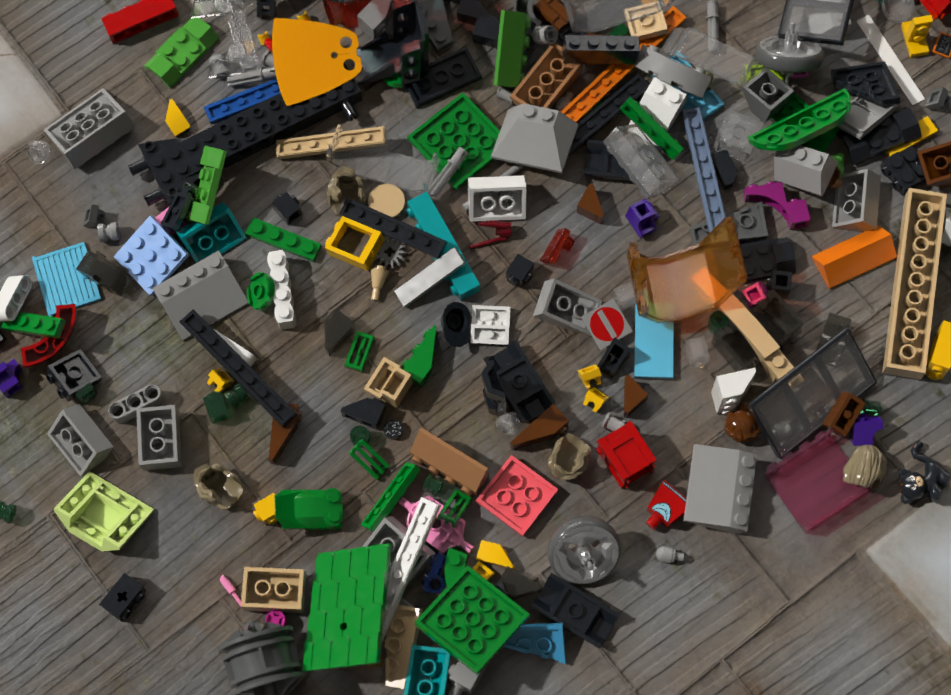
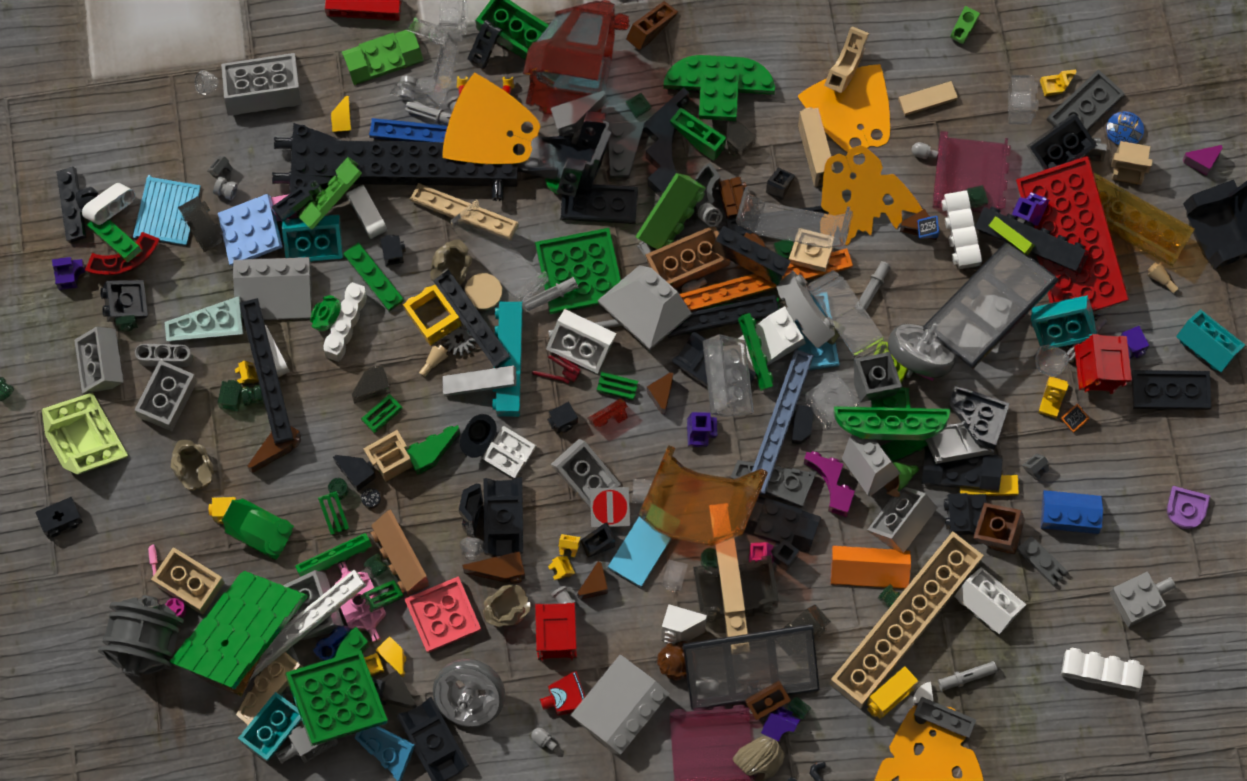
camera: 25 degrees right, 0 degrees up
white sticker [857,15,925,105] -> none
none -> light aqua wing [165,296,243,341]
none -> white beam [346,185,388,239]
none -> green tile [597,372,638,401]
none -> clear green wheel [878,584,901,608]

